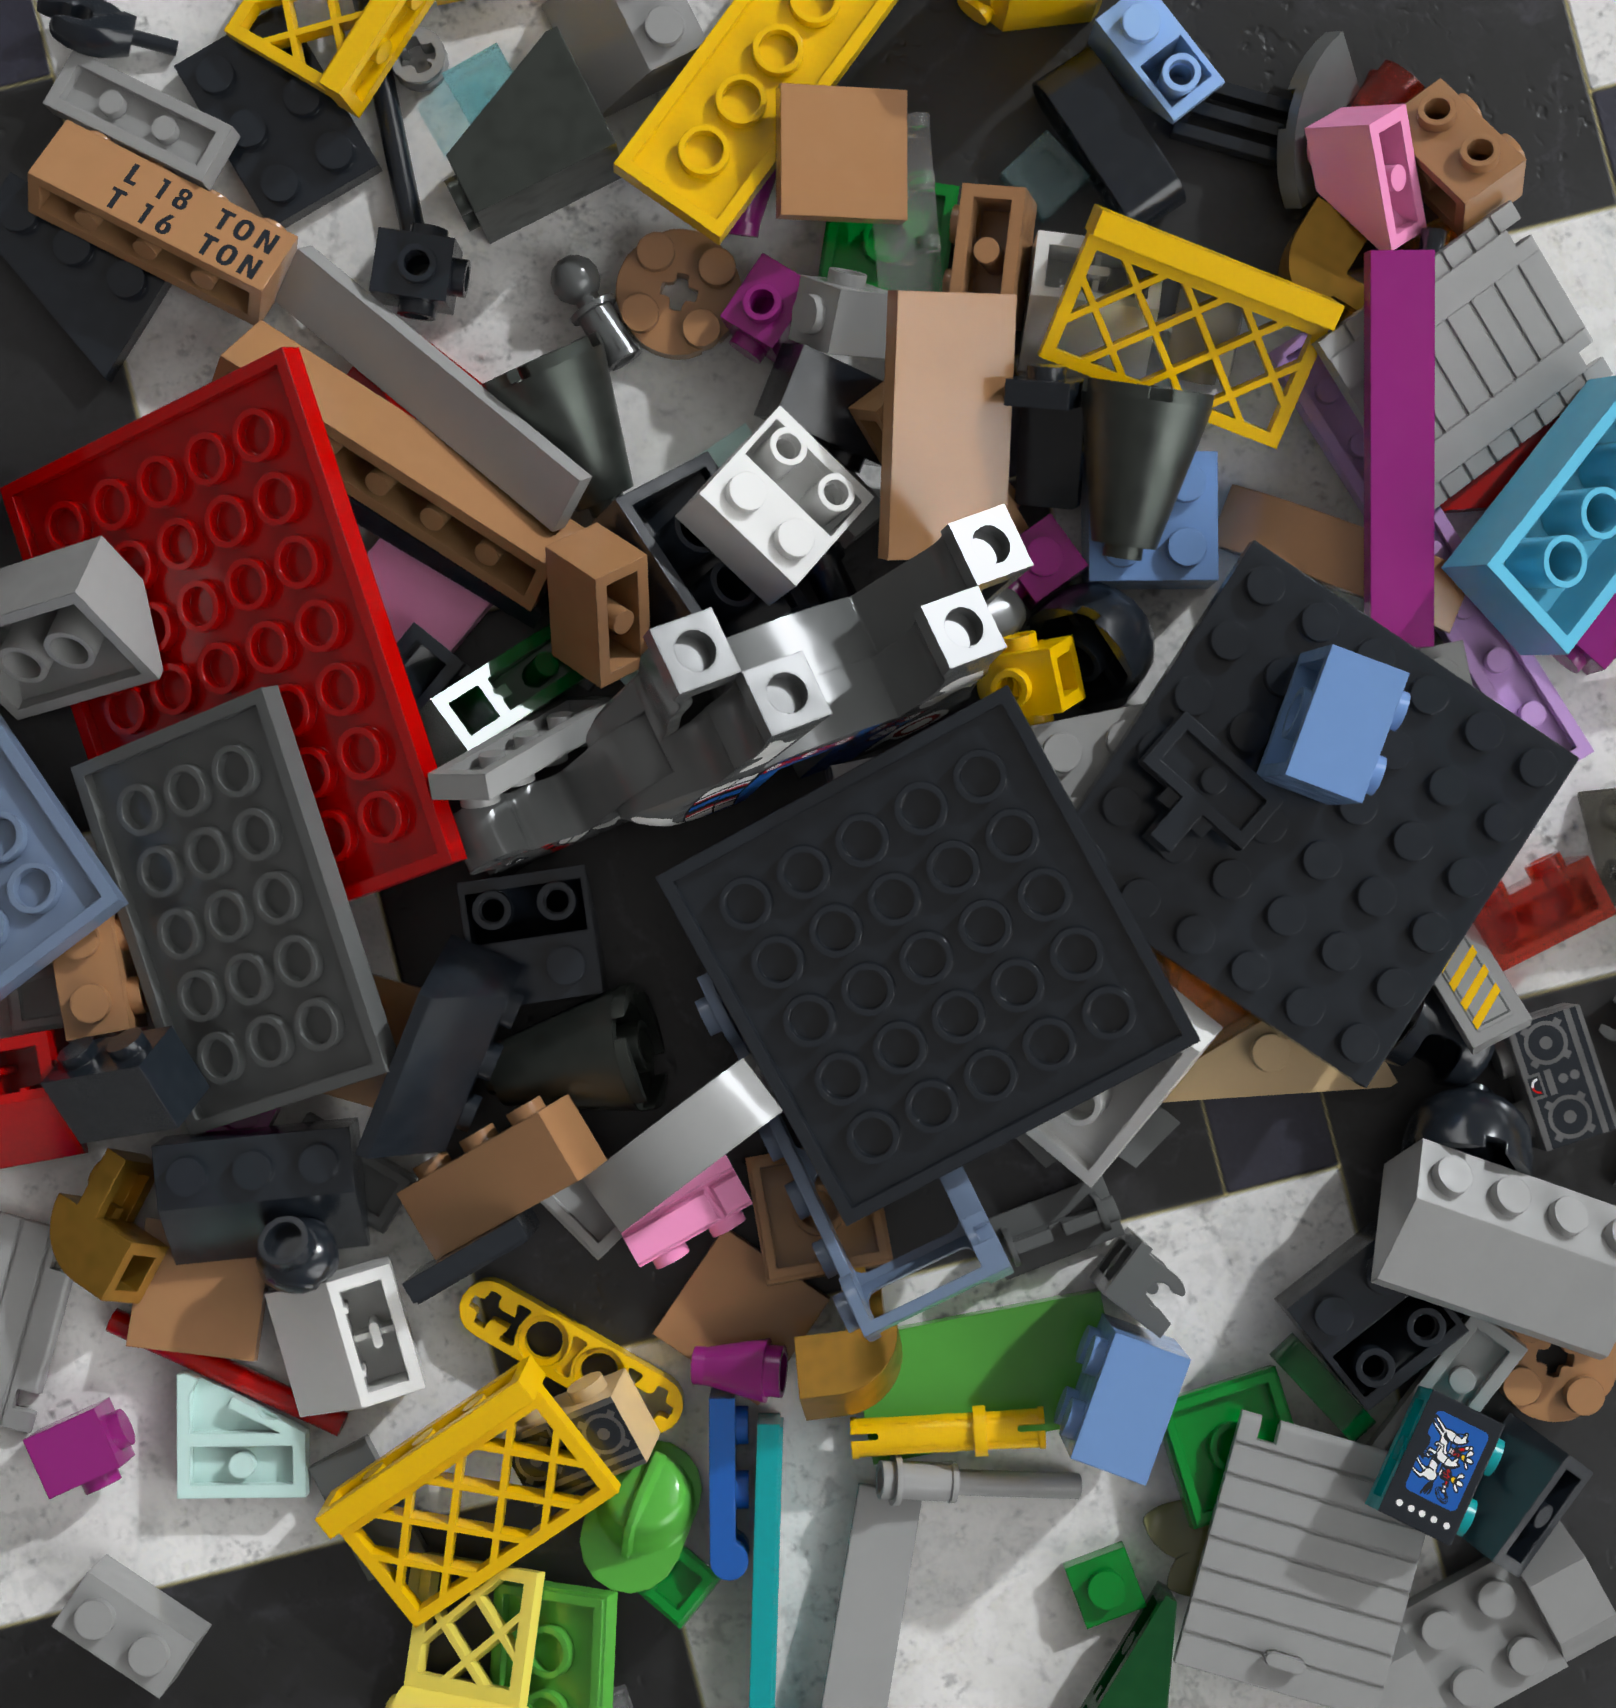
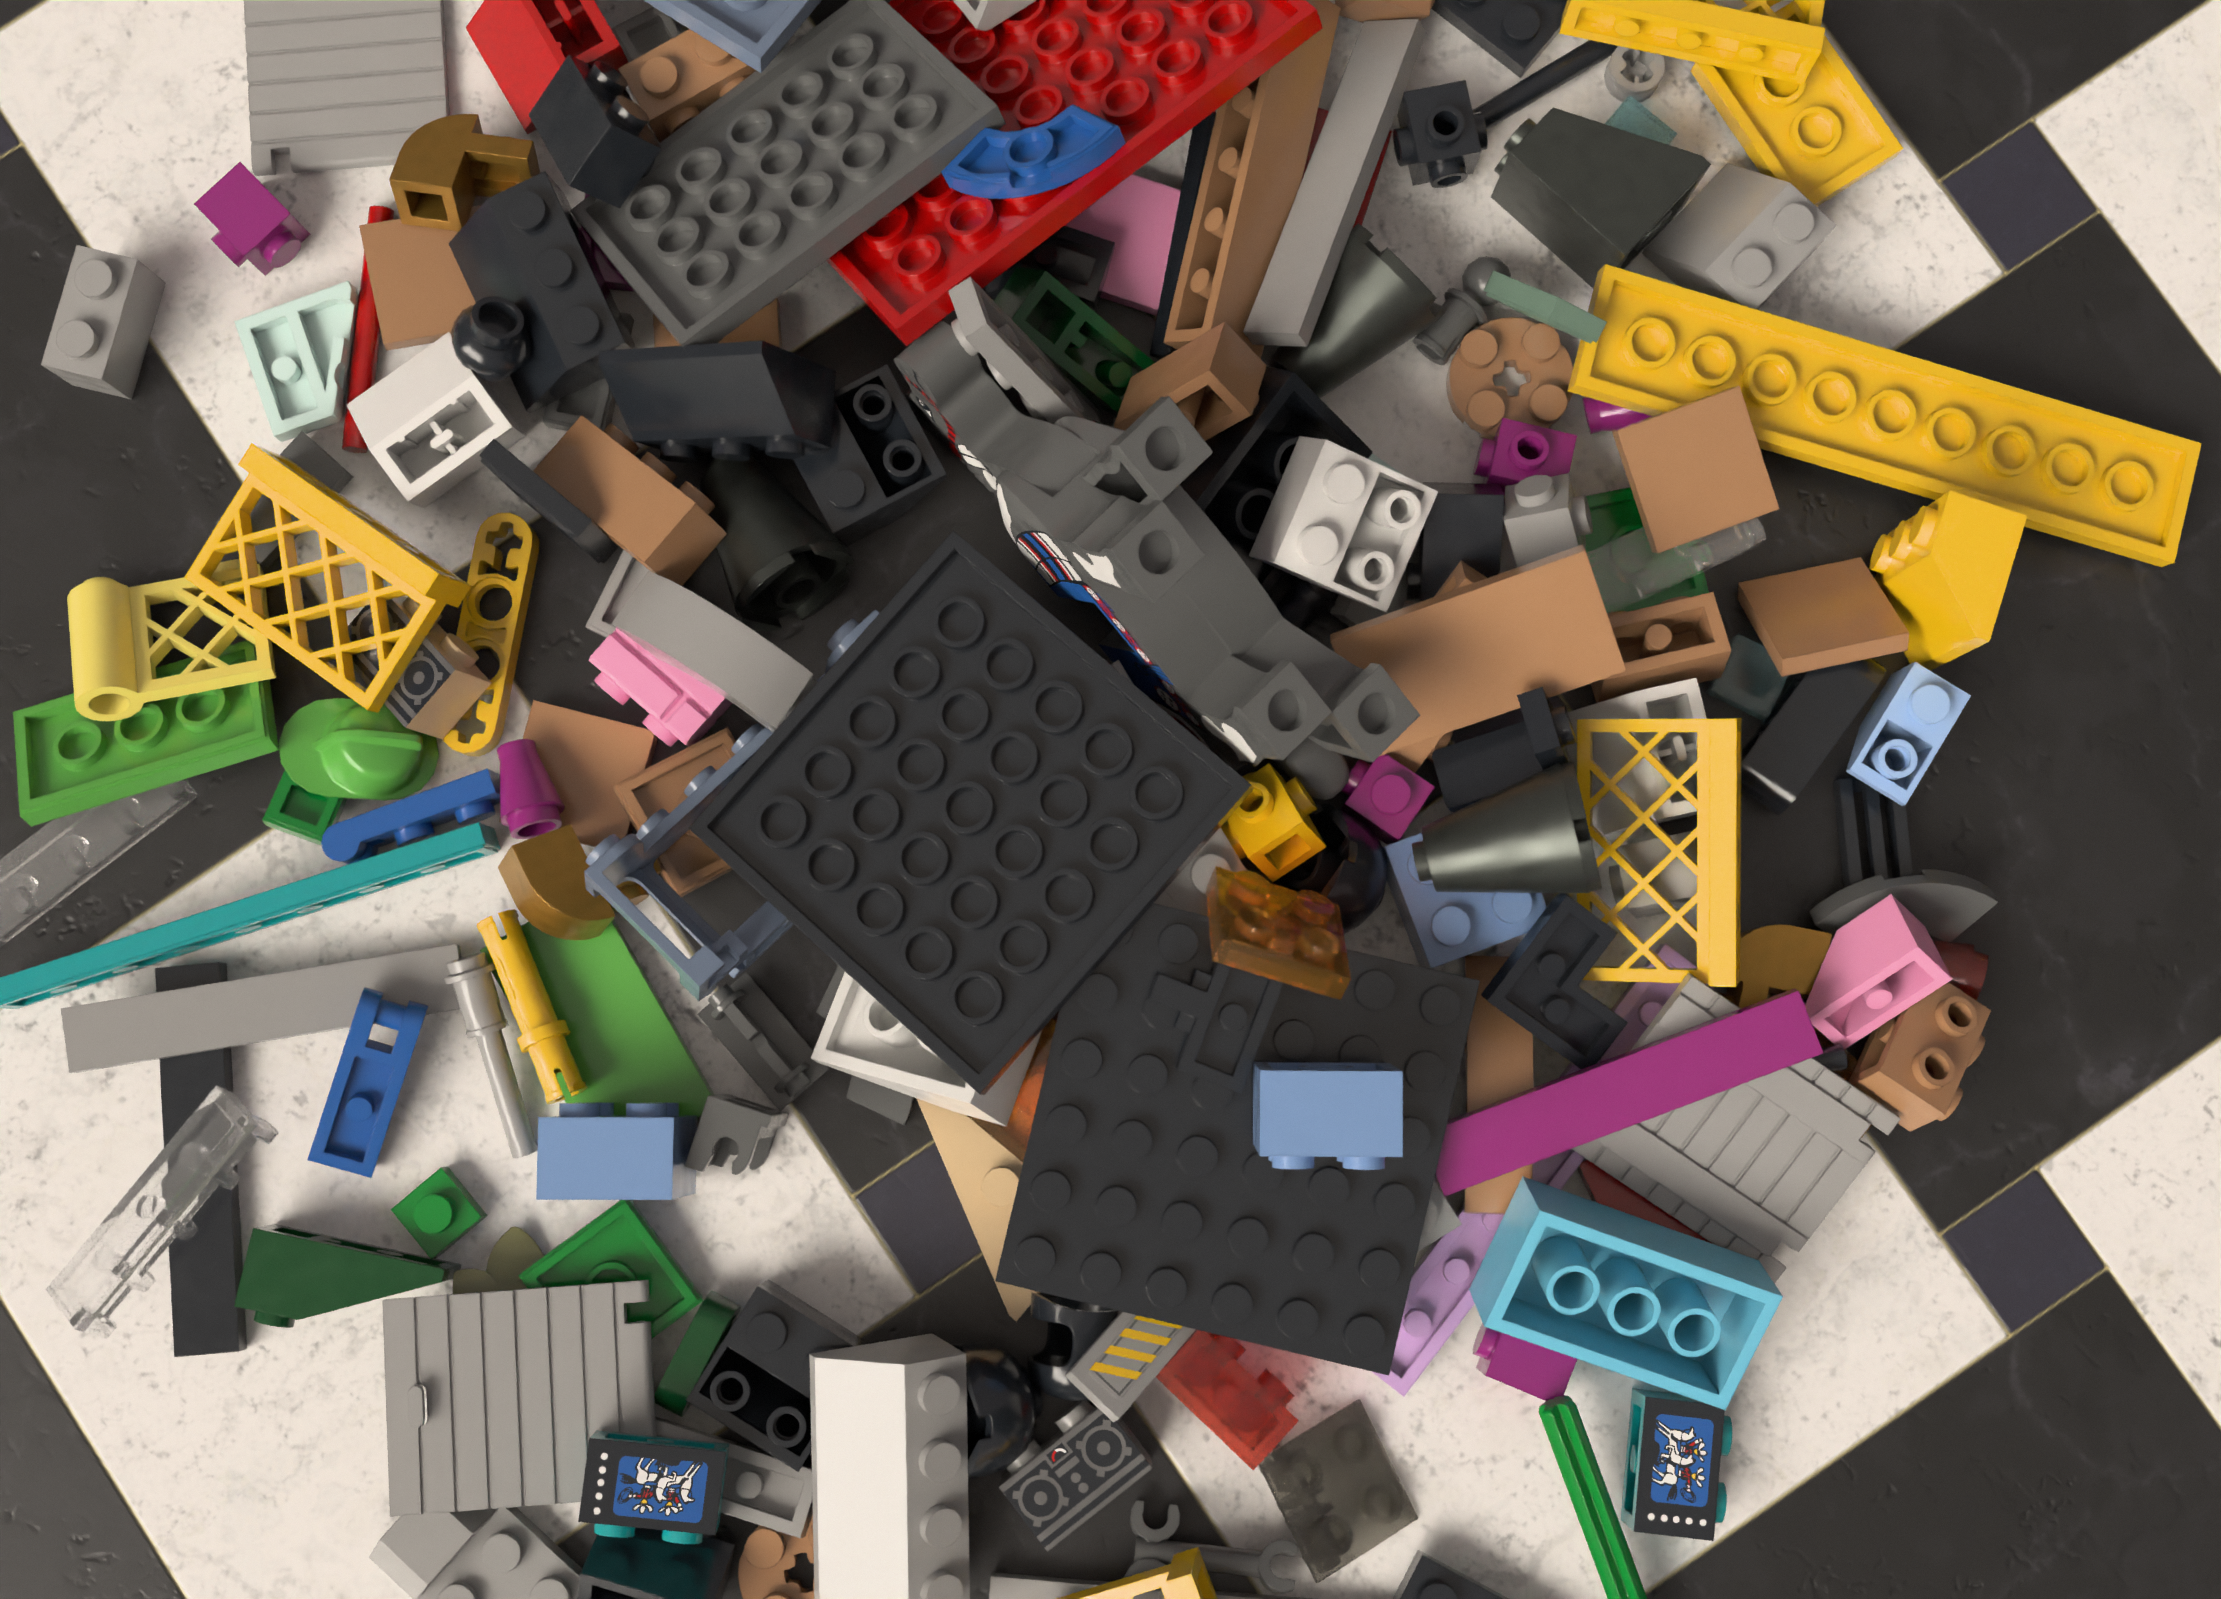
camera: 75 degrees right, 5 degrees down
none -> blue plate [307,987,428,1178]
none -> blue tile [941,104,1126,199]
none -> clear orange plate [1206,866,1351,1000]
none -> black plate [1481,893,1628,1069]
none -> sand green tile [1483,270,1607,344]
none -> medium nougat tile [1738,557,1909,677]

